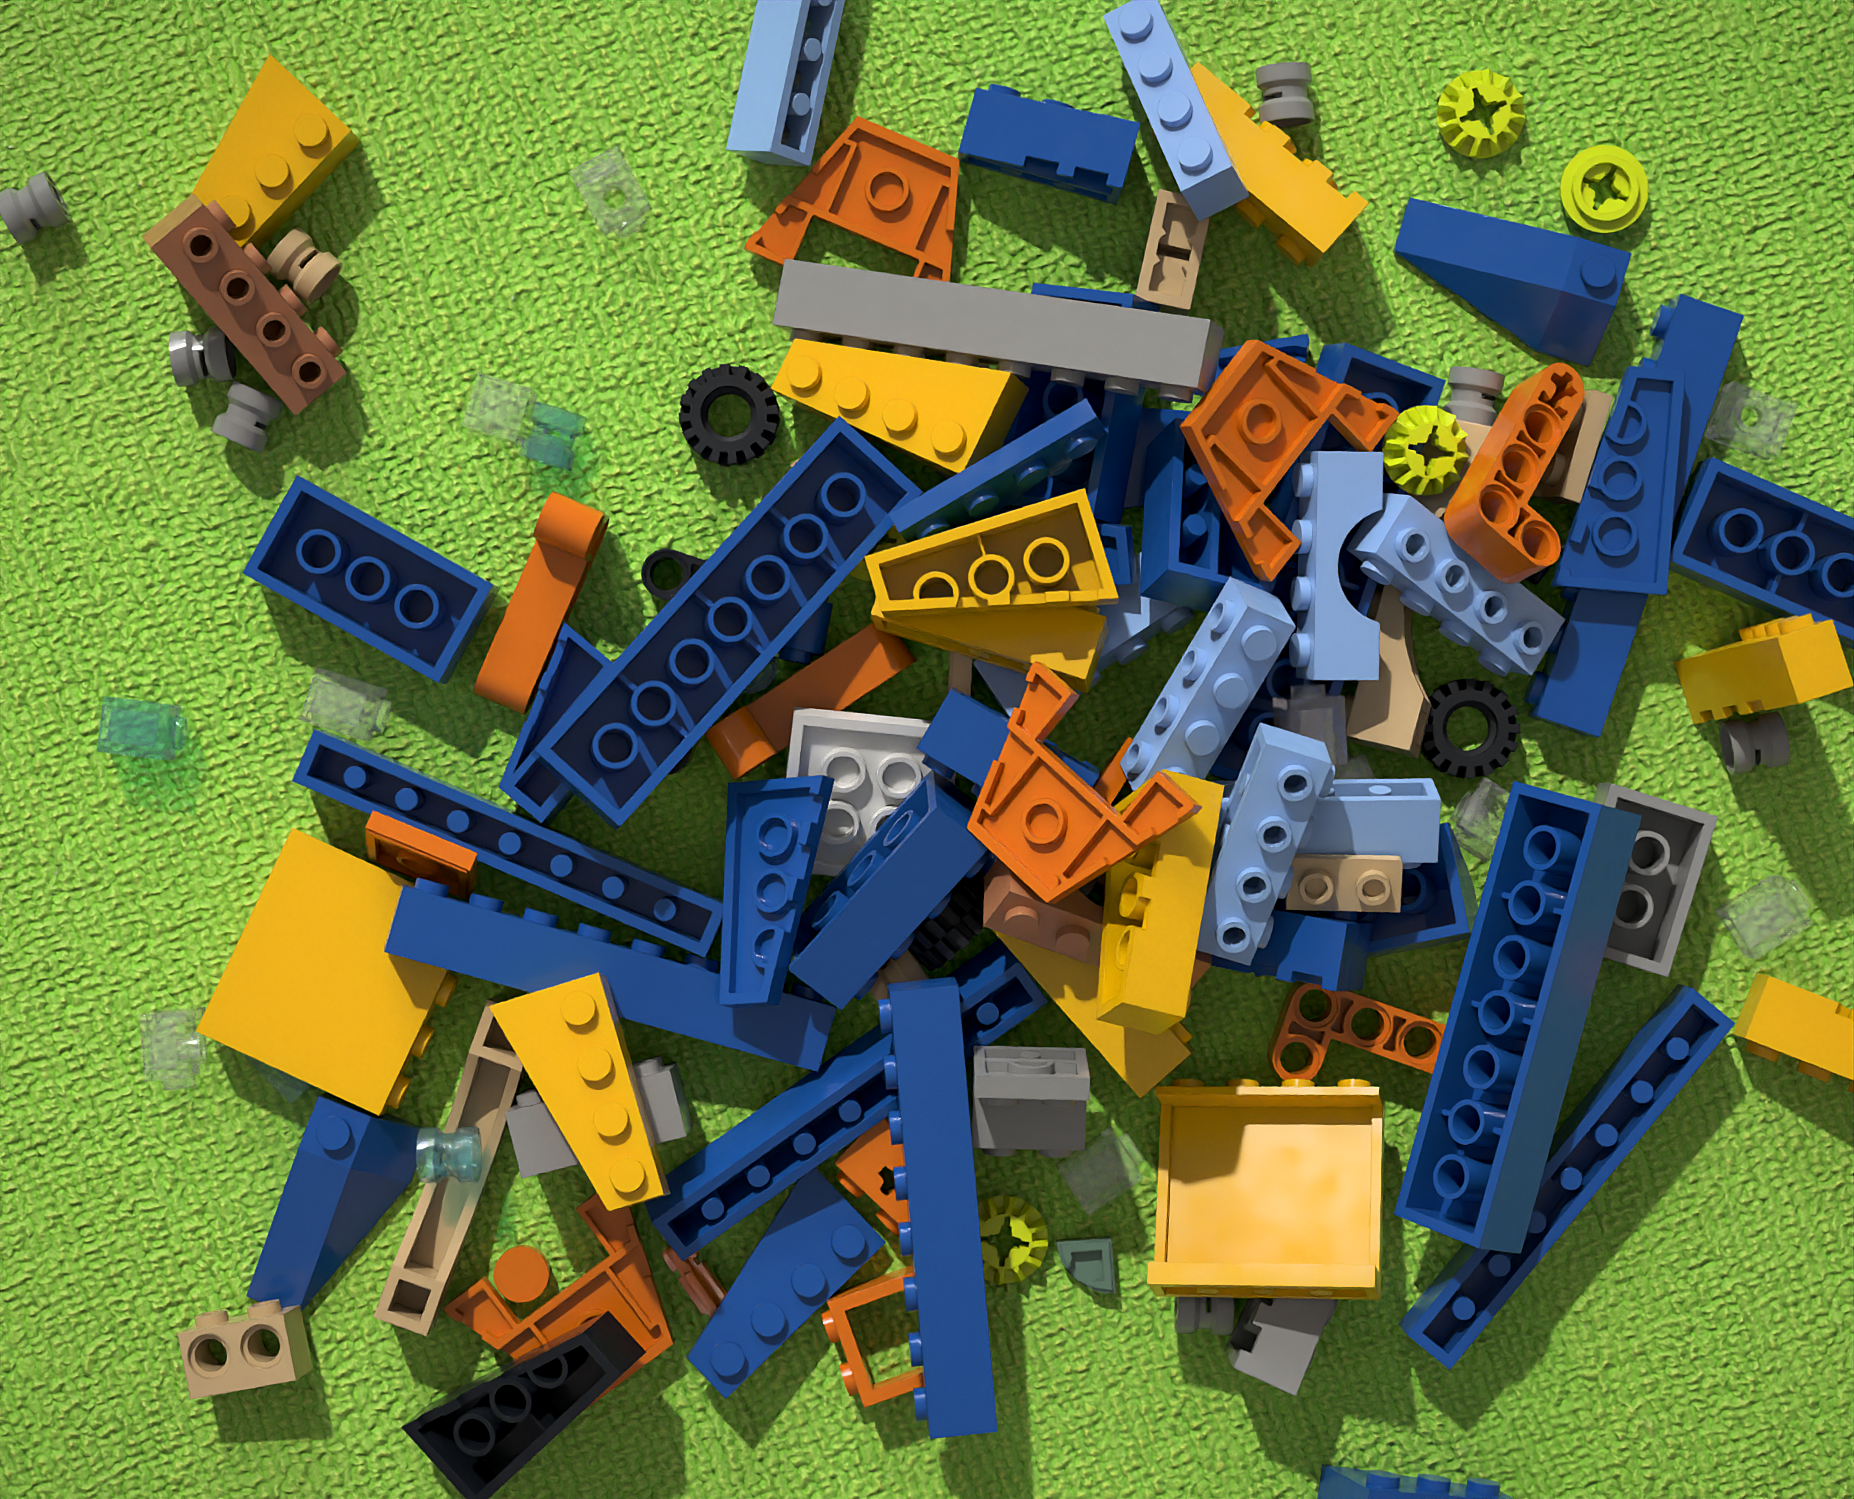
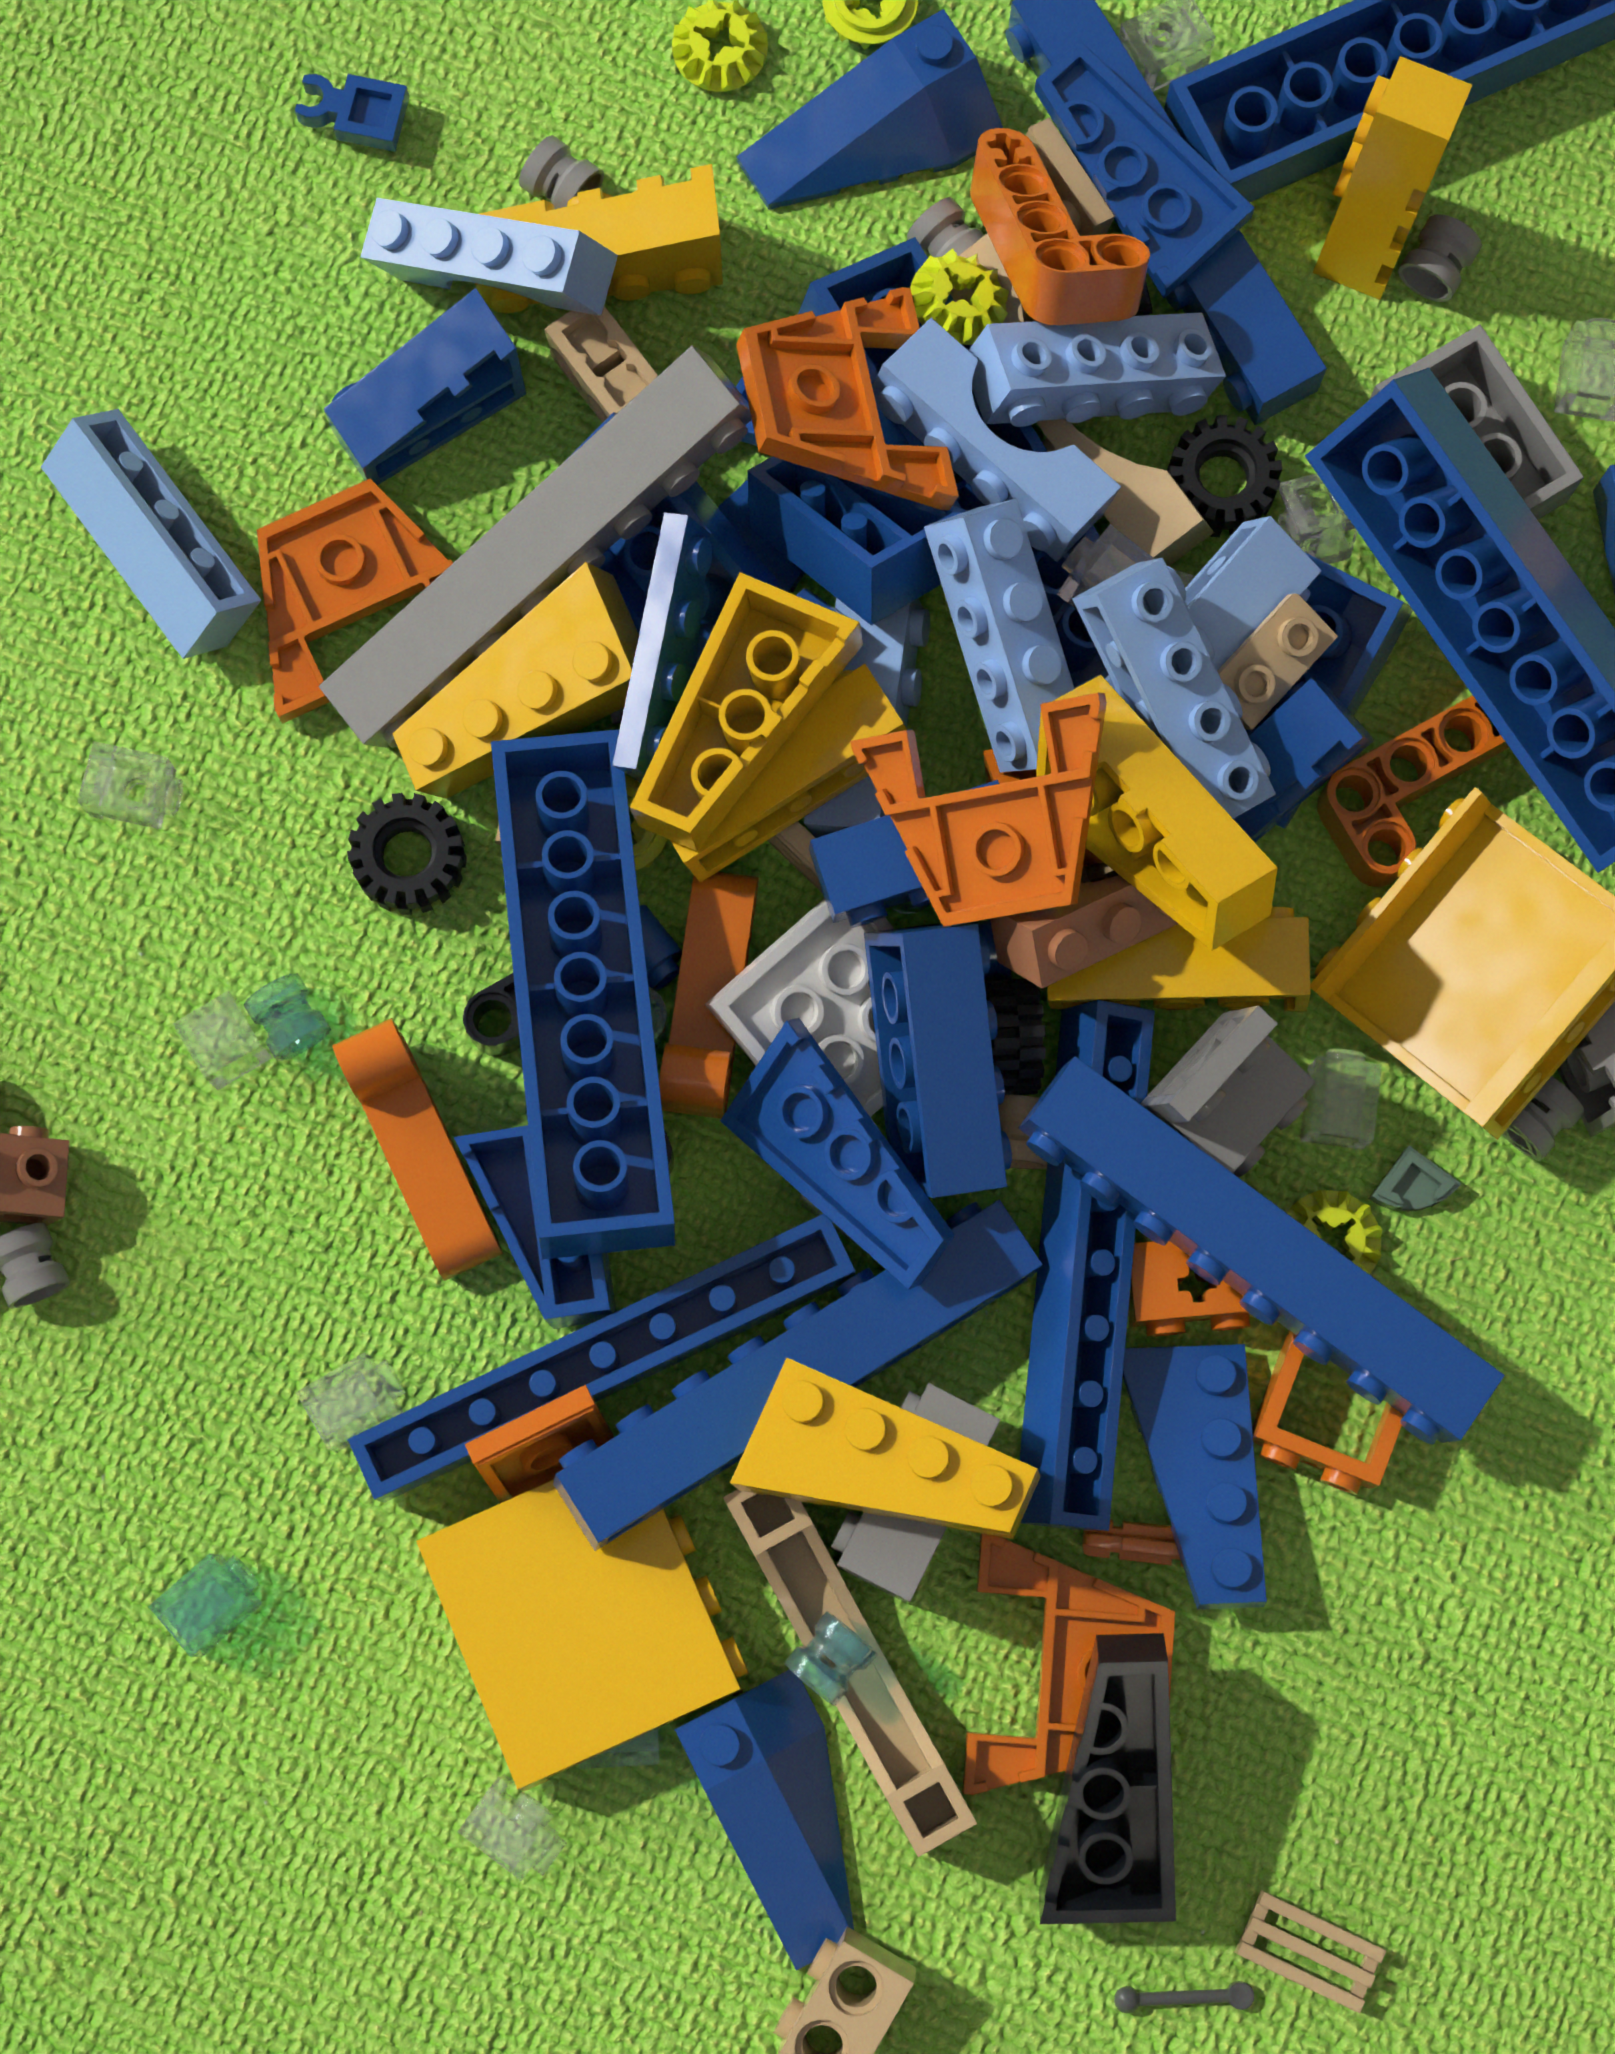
camera: 50 degrees left, 10 degrees down
blue brick [242,475,500,684] -> none
orange tile [493,1245,551,1303] -> none

